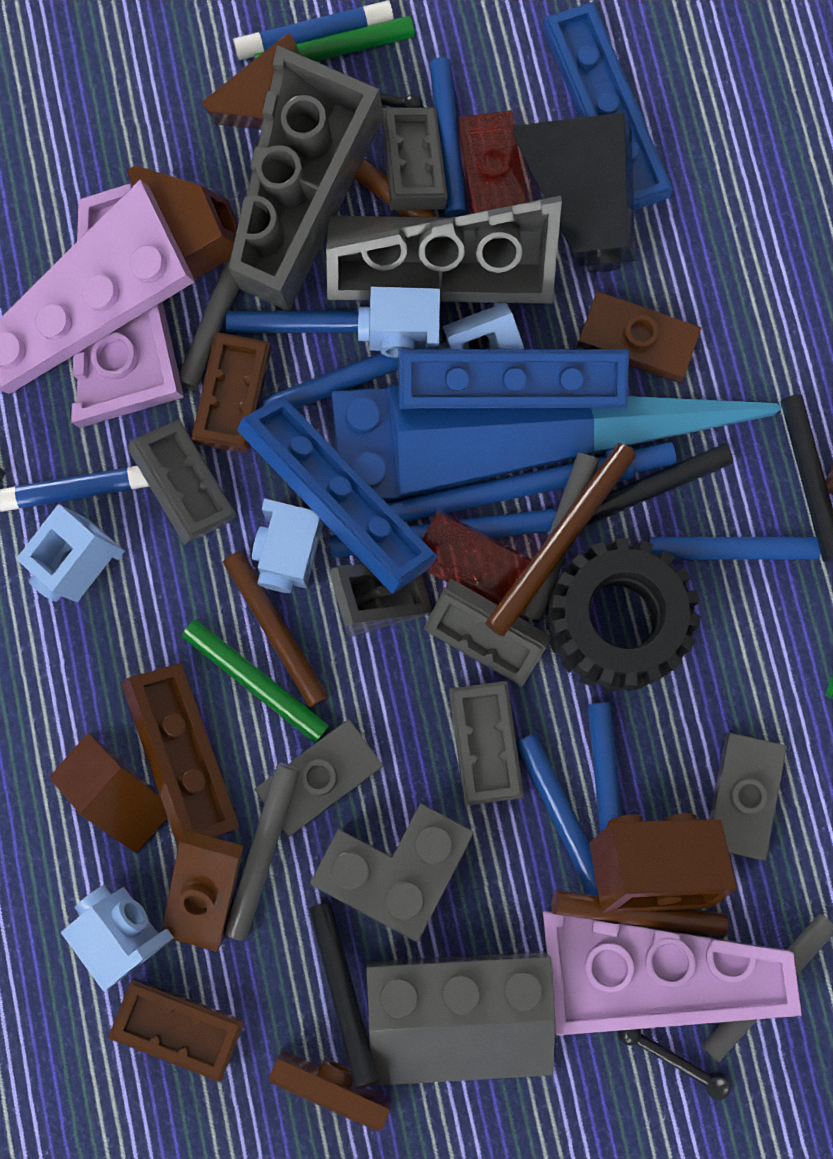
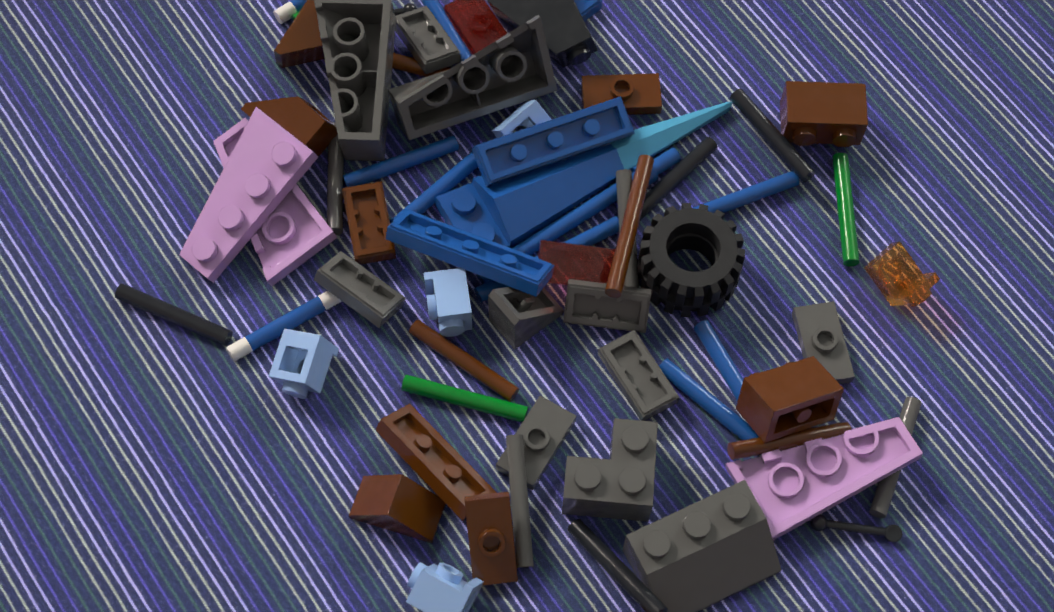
camera: 20 degrees left, 15 degrees down
light blue brick [358,286,440,358] -> none

